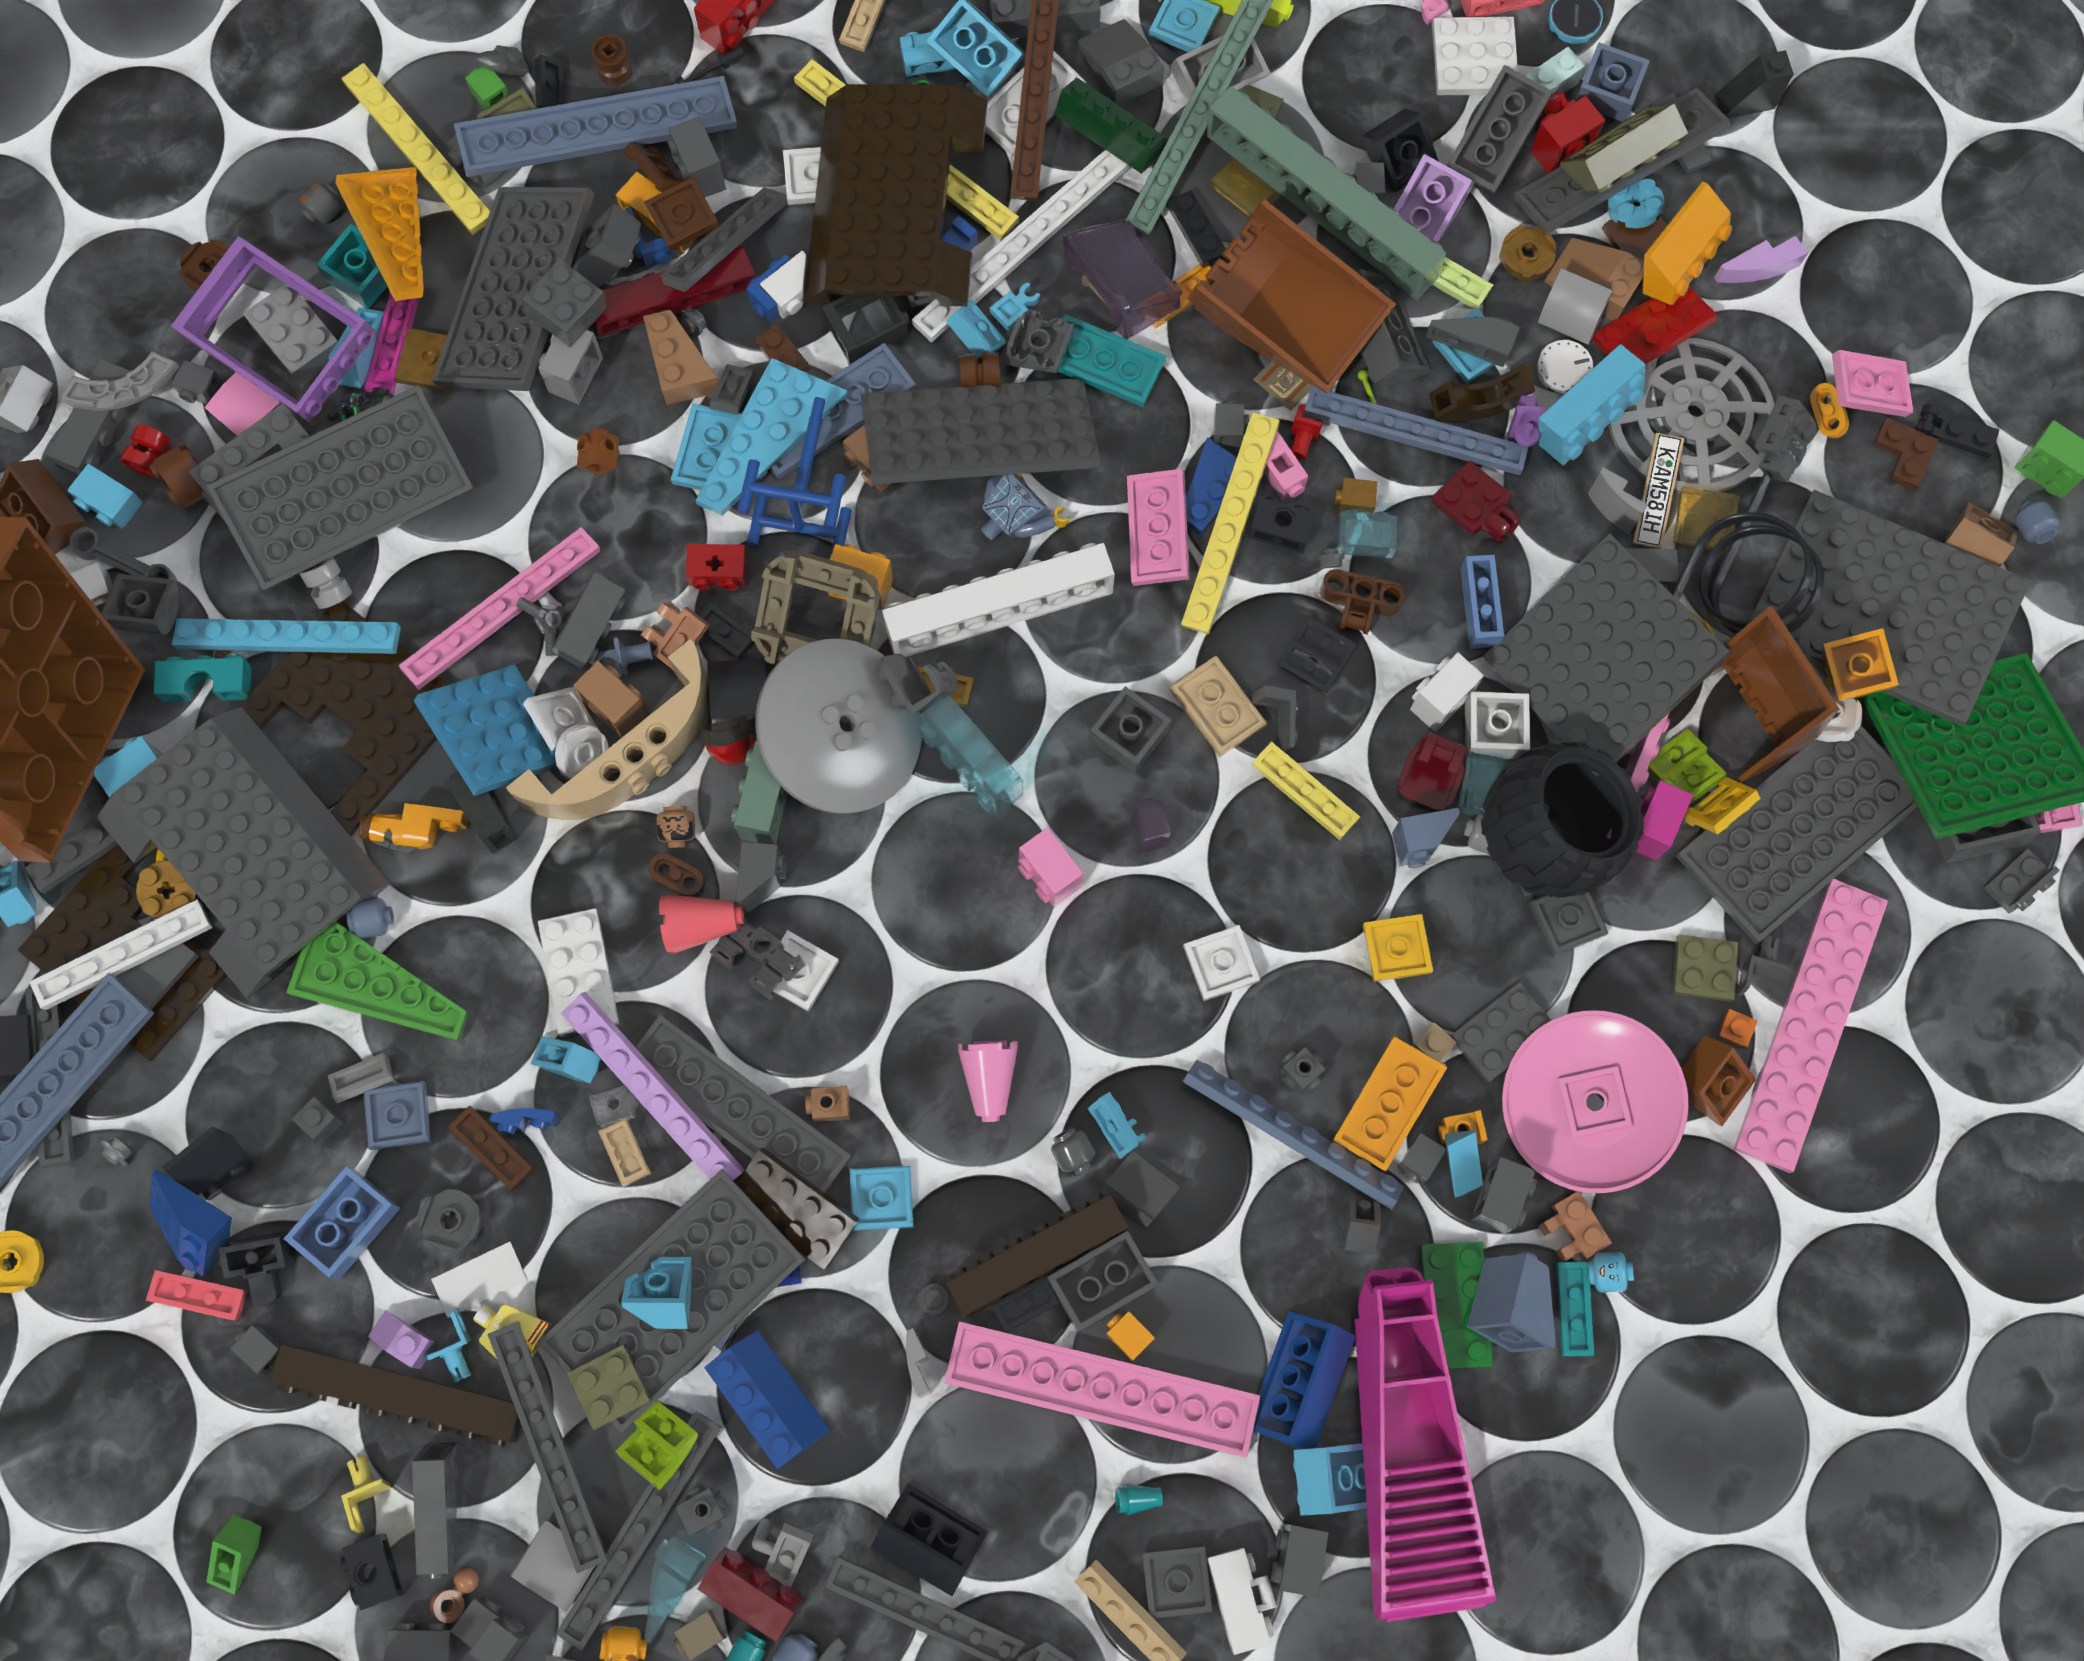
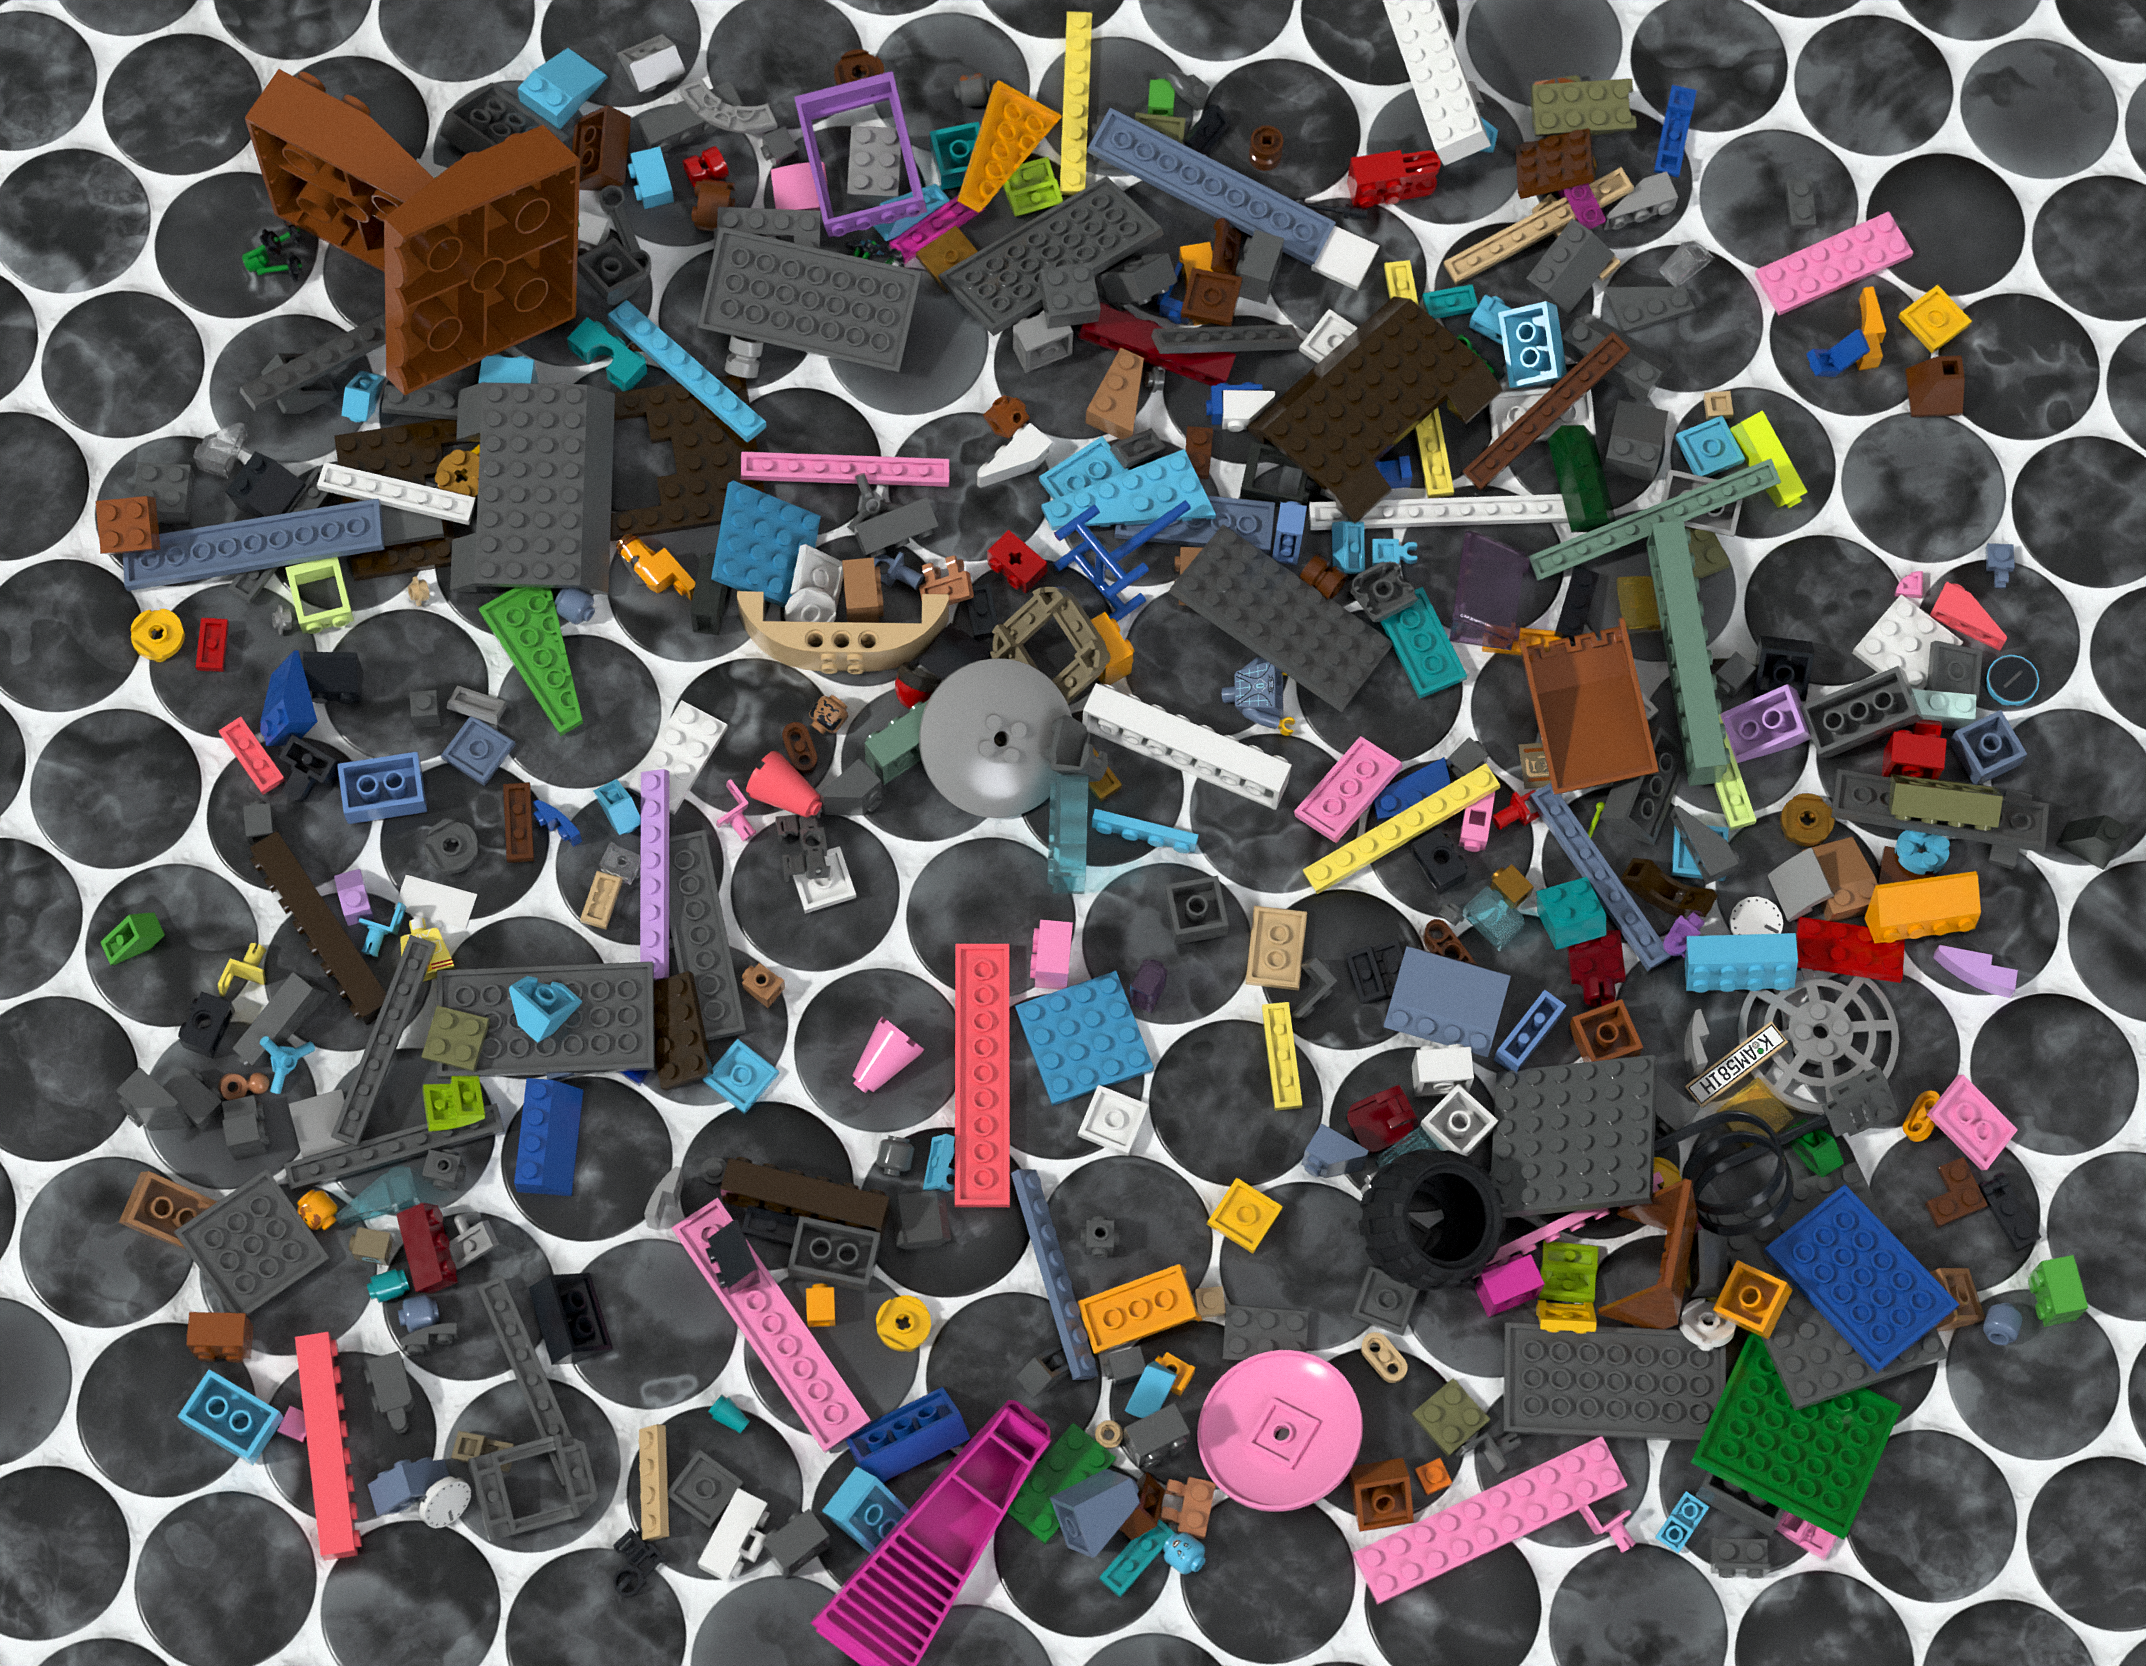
camera: 40 degrees right, 5 degrees down
none -> red plate [196,618,229,672]
none -> medium azure piece [260,1036,315,1094]
none -> yellowish green window [285,557,354,634]
none -> tan plate [408,576,429,607]
none -> black slope [705,1219,760,1295]
none -> bright pink bracket [716,779,756,842]
none -> yellow plate [876,1295,931,1352]
none -> coral plate [955,944,1010,1207]
none -> white slope [977,423,1053,488]
none -> lime slope [1003,157,1063,217]
none -> dark azure plate [1015,971,1154,1106]
none -> medium azure plate [1092,809,1198,854]
none -> tan plate [1095,1420,1123,1449]
none -> reddish brown slope [1119,1472,1165,1540]
none -> medium blue brick [1272,501,1307,565]
none -> white tile [1311,226,1379,290]
none -> tan plate [1361,1332,1407,1383]
none -> sand blue slope [1384,946,1511,1057]
none -> teal plate [1422,284,1478,319]
none -> teal brick [1536,877,1606,950]
none -> dark orange brick [1568,999,1643,1062]
none -> bright pink bracket [1579,1504,1636,1553]
none -> medium azure slope [1655,1491,1709,1554]
none -> blue plate [1763,1184,1959,1374]
none -> green slope [1786,1118,1844,1178]
none -> dark grey plate [1927,640,1983,702]

